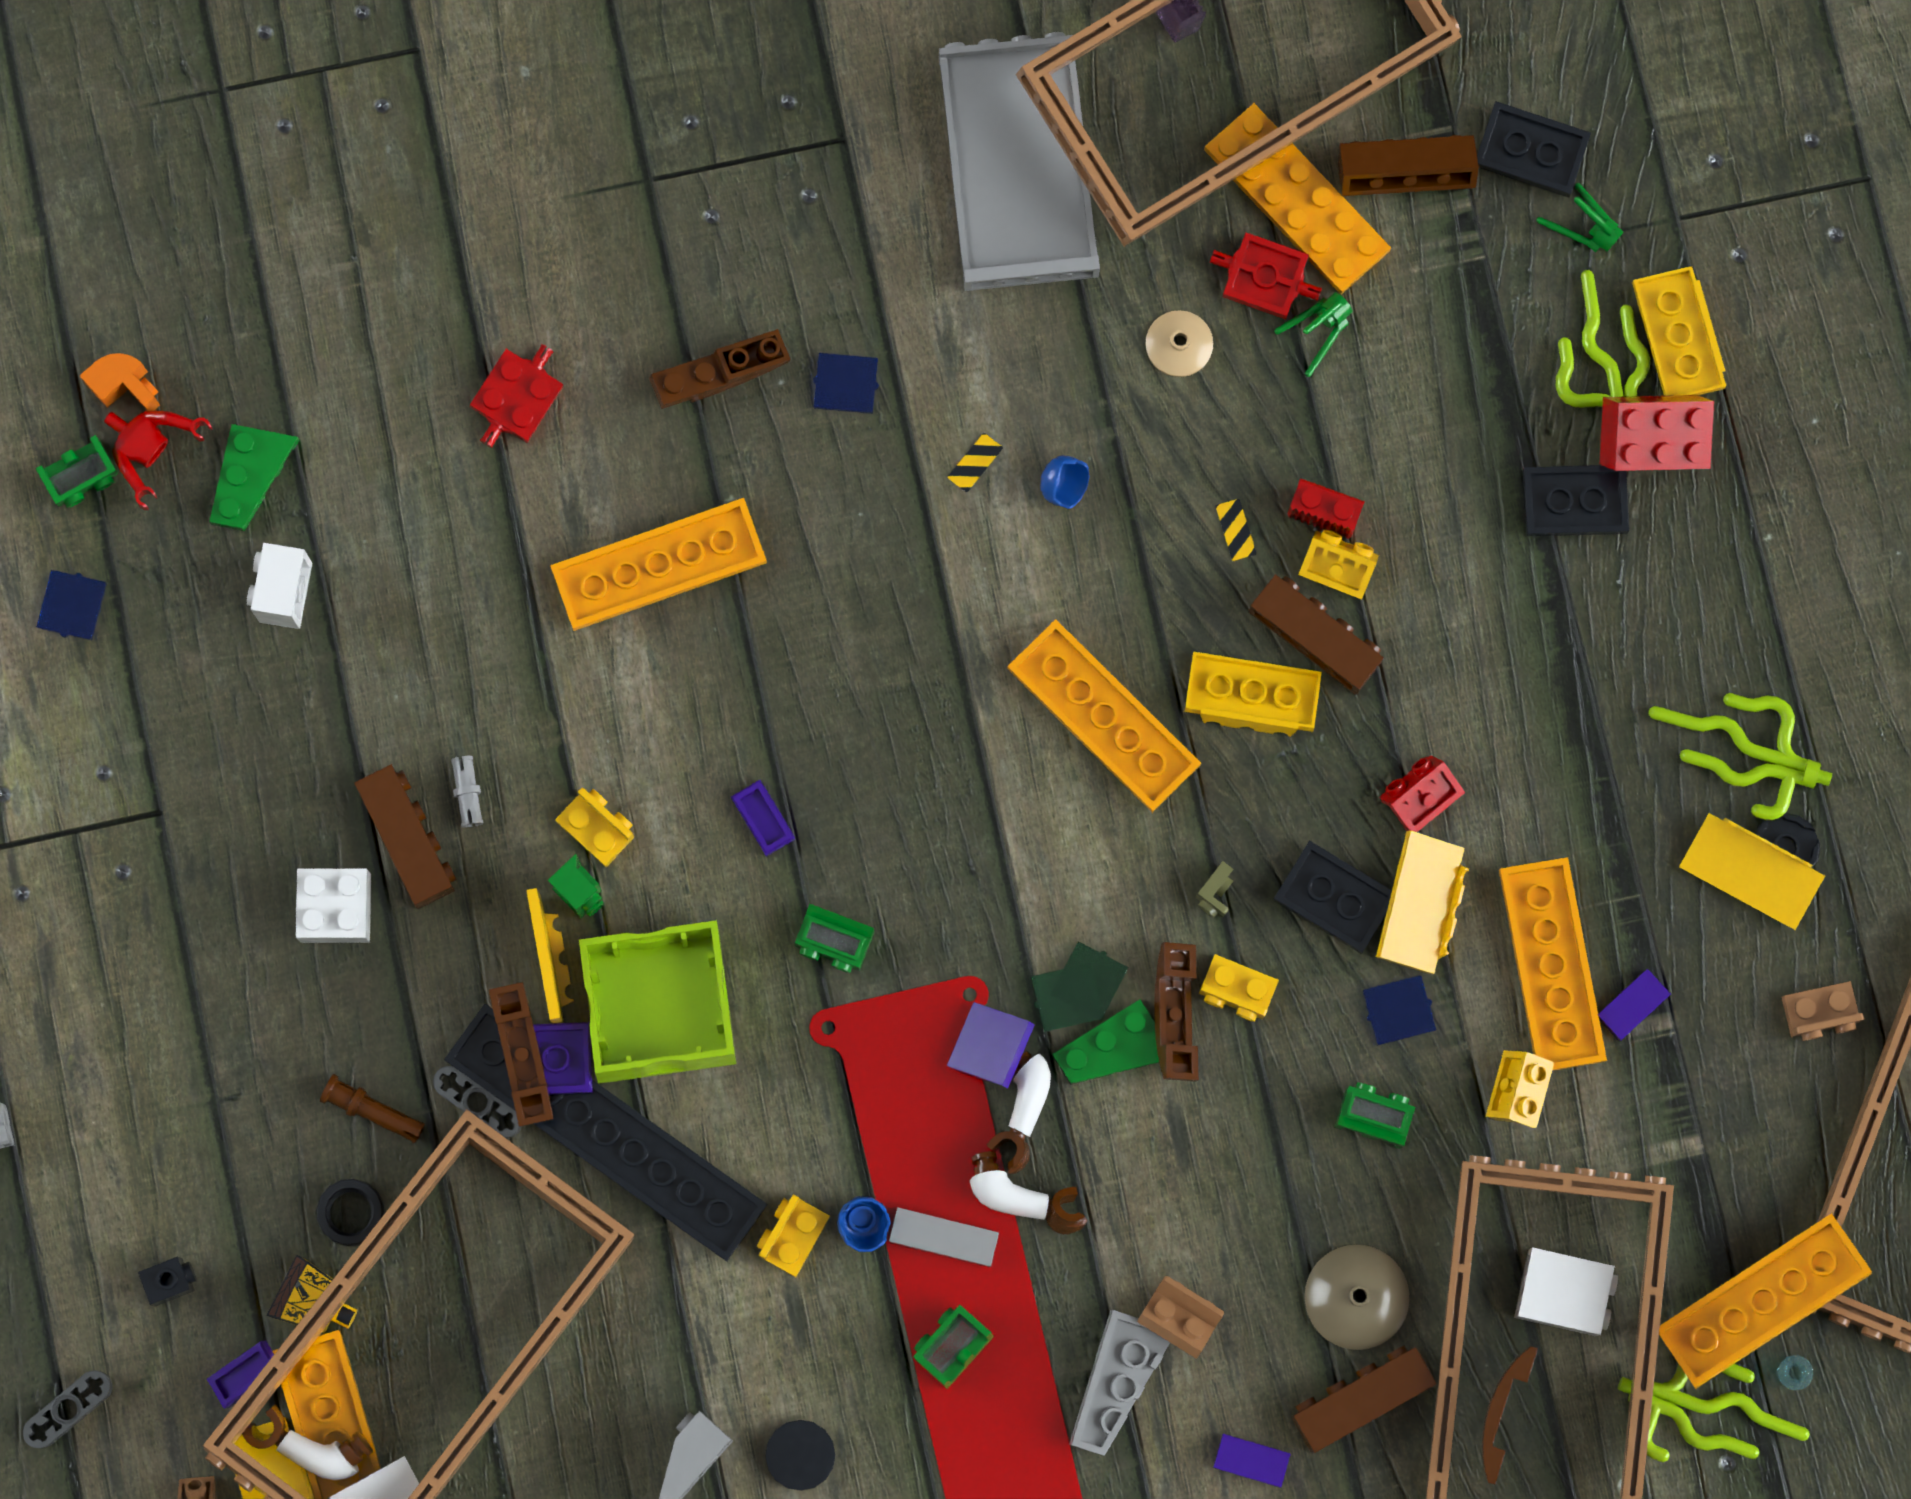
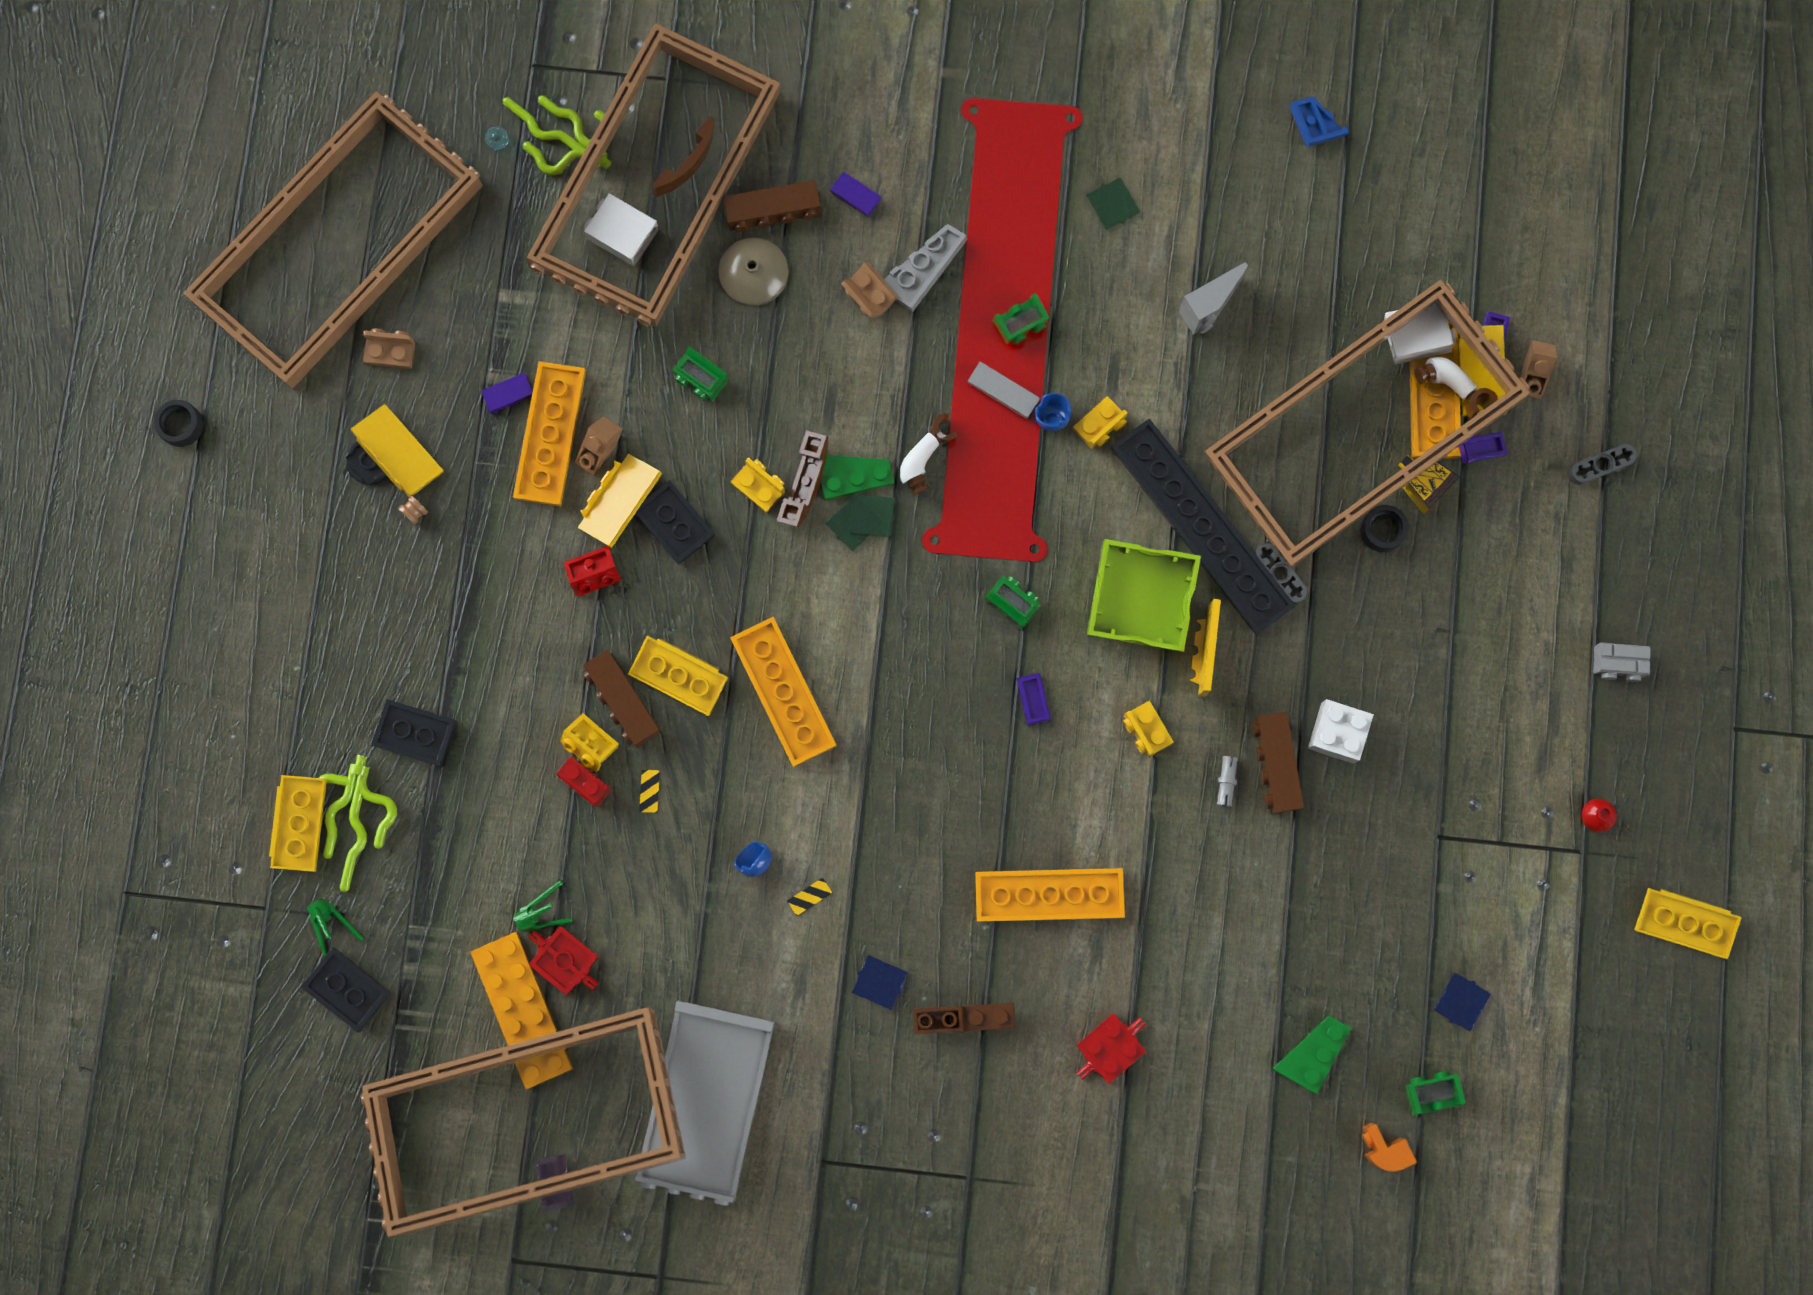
camera: 155 degrees left, 0 degrees up
red piece [104,410,213,510] -> none
black brick [138,1256,197,1307] -> none
white brick [247,543,312,629] -> none
reddish brown pin [320,1074,425,1144] -> none
reddish brown slope [489,982,554,1127] -> none
dark purple tile [534,1022,593,1094] -> none
green window [548,854,604,919] -> none
black tile [765,1420,836,1491] -> none
dark purple tile [947,1002,1035,1089] -> none
piece [970,1151,1088,1234] -> none
tan dish [1146,310,1213,377] -> none
olive bracket [1195,861,1234,918] -> none
reddish brown brick [1338,135,1479,196] -> none
clear blue piece [1363,975,1436,1046] -> none
yellow bracket [1485,1050,1554,1128] -> none
brick [1599,395,1714,471] -> none
lime plant [1648,693,1832,820] -> none
light orange plate [1659,1213,1872,1389] -> none
none -> medium nougat wheel [398,495,428,525]
none -> medium nougat slope [575,416,623,475]

